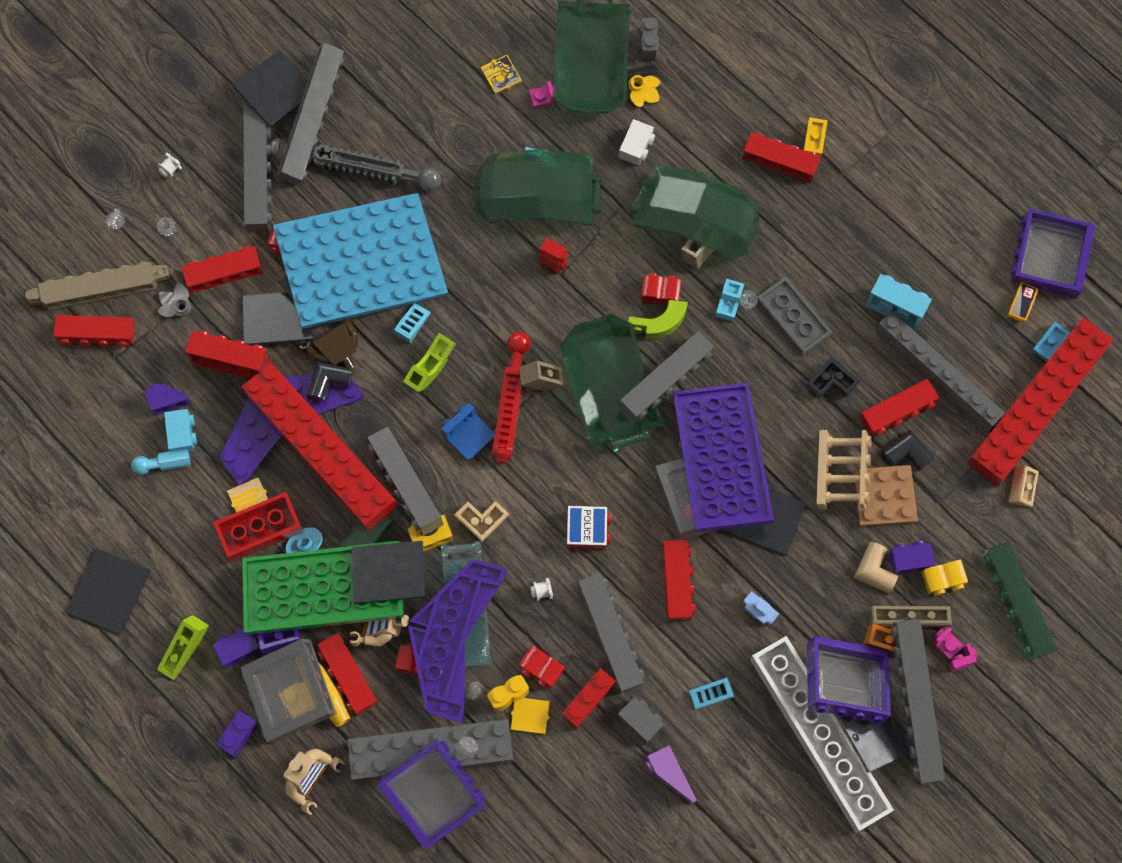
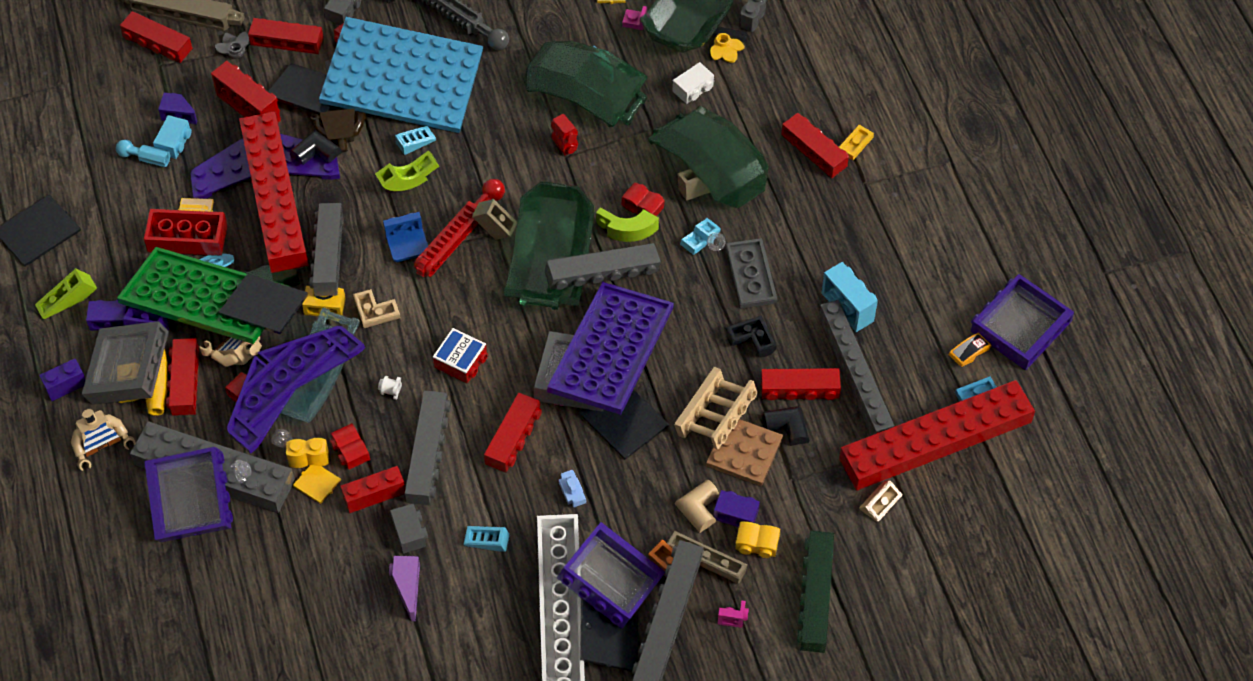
camera: 30 degrees right, 15 degrees down
dark pink bracket [932,627,964,661] -> none

